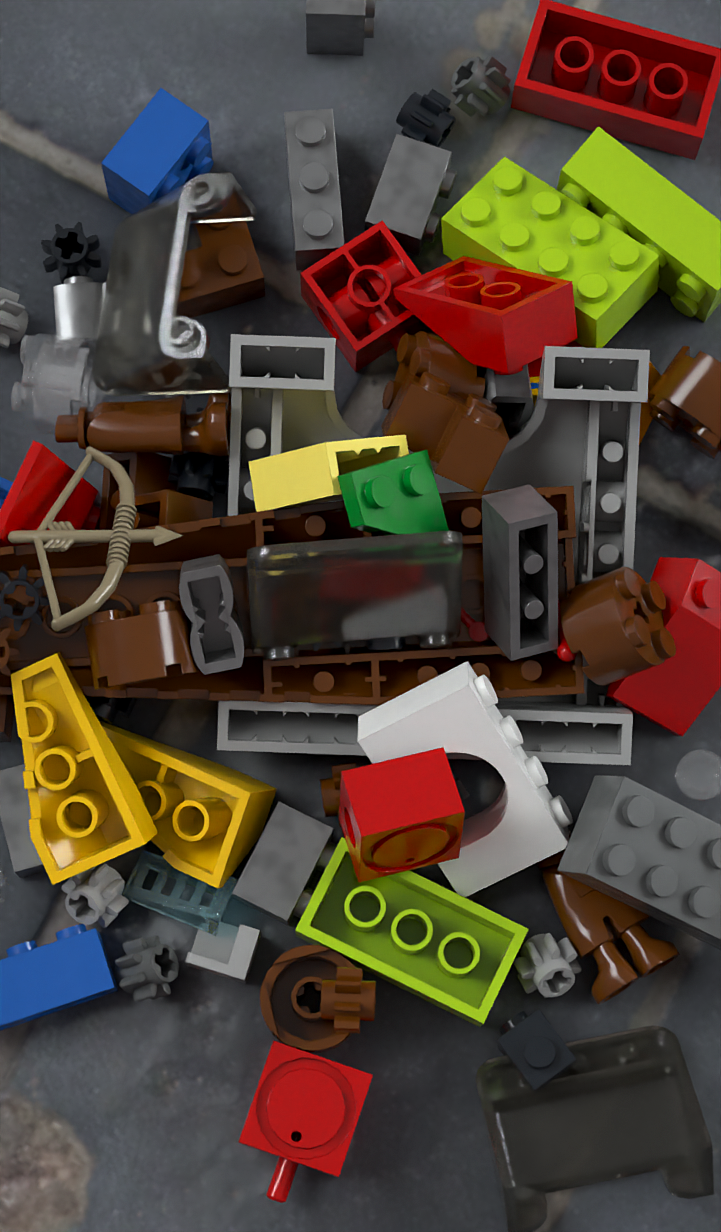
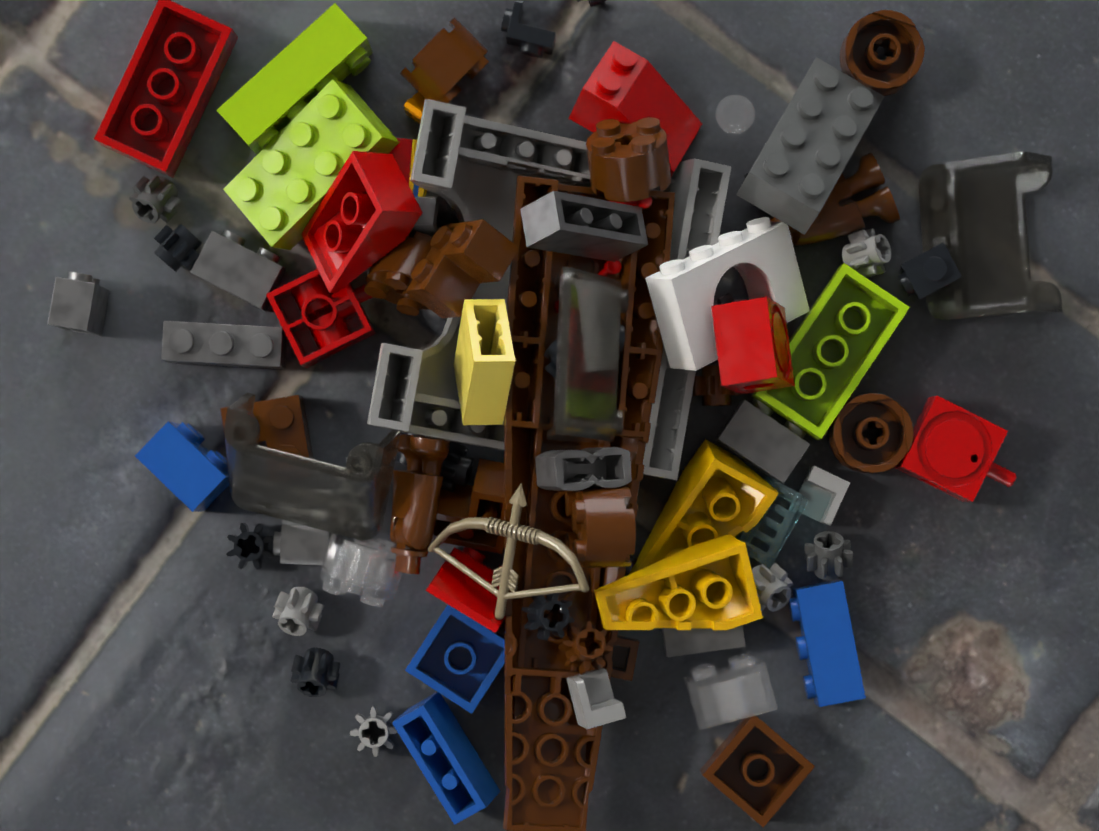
camera: 80 degrees left, 10 degrees up
reddish brown gear [321,967,376,1033] -> none
green wing [337,449,453,551] -> none

